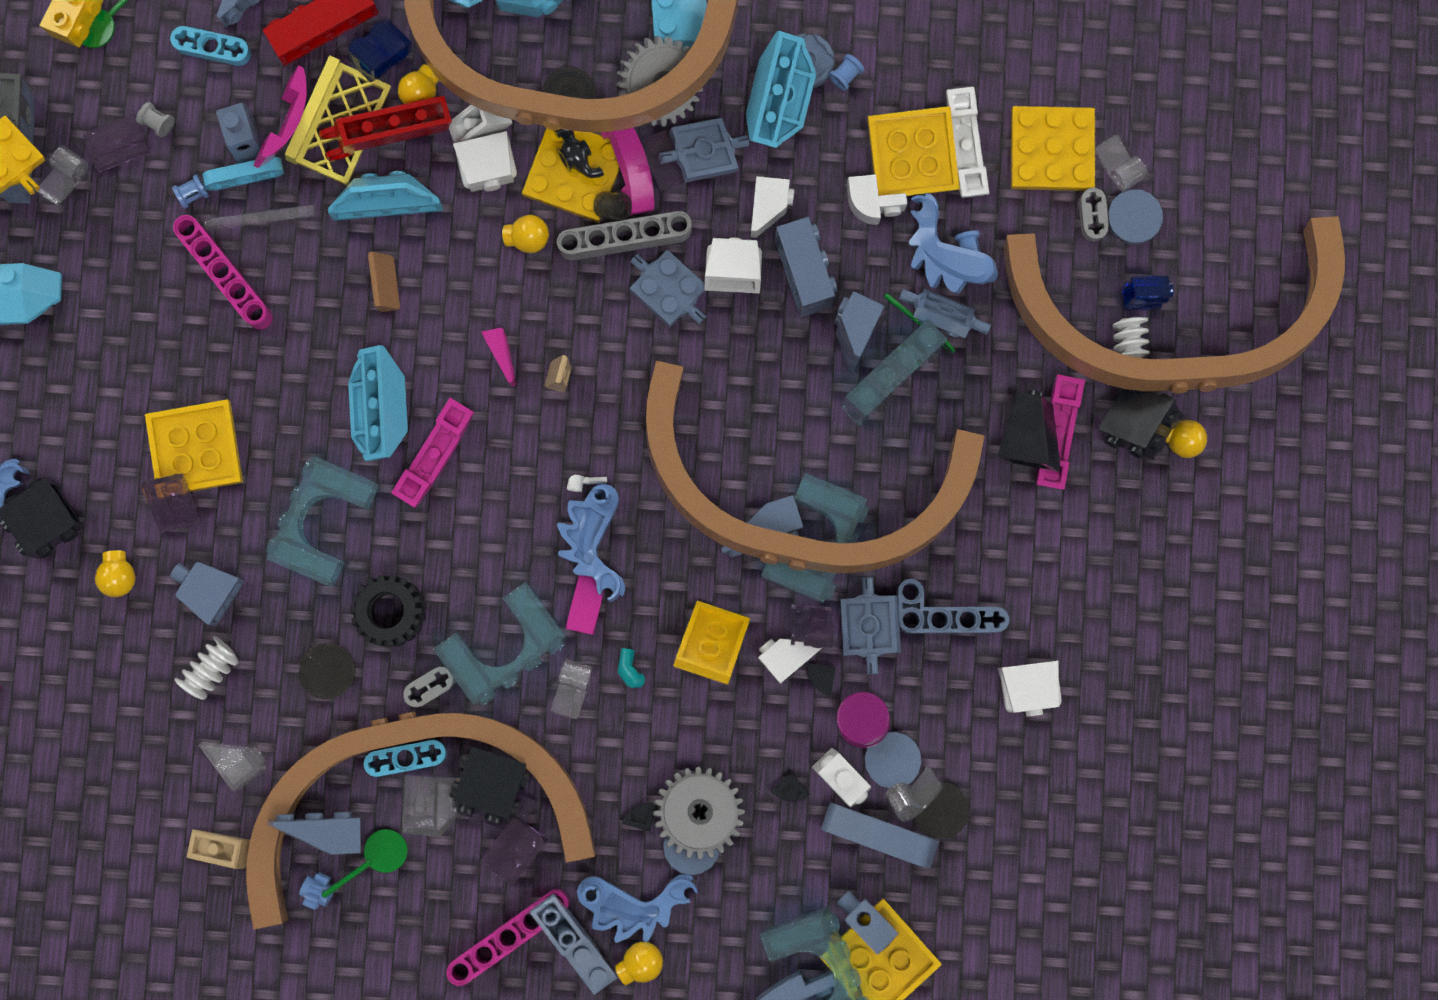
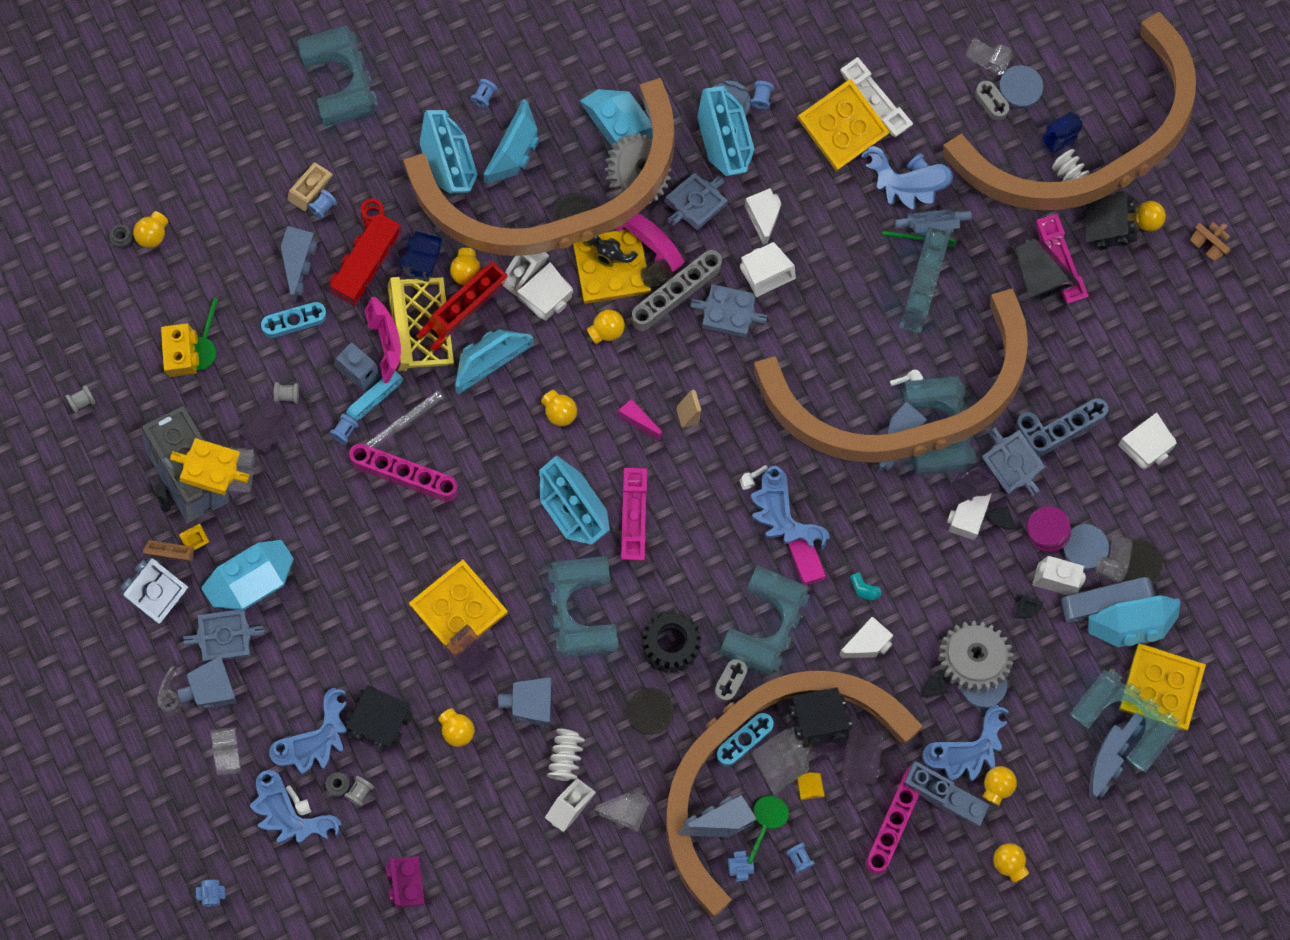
camera: 35 degrees left, 10 degrees down
tan slope [186,829,250,869] -> none
medium nougat slope [368,252,400,312] -> none
clear panel [550,659,593,719] -> none
yellow plate [673,601,750,685] -> none
sand blue brick [775,217,838,318] -> none
sand blue slope [834,291,884,372] -> none
sand blue torso [837,891,899,955] -> none
white brick [846,174,907,225] -> none
yellow plate [1011,106,1095,191] -> none
none -> yellow piece [541,390,577,426]
none -> white slope [545,778,596,832]
none -> medium blue bush [785,843,815,874]
none -> yellow slope [797,772,825,800]
none -> white slope [839,617,893,658]
none -> white hand [890,370,923,386]
none -> medium azure wedge [1088,596,1180,647]
none -> medium nougat hips [1190,222,1231,262]

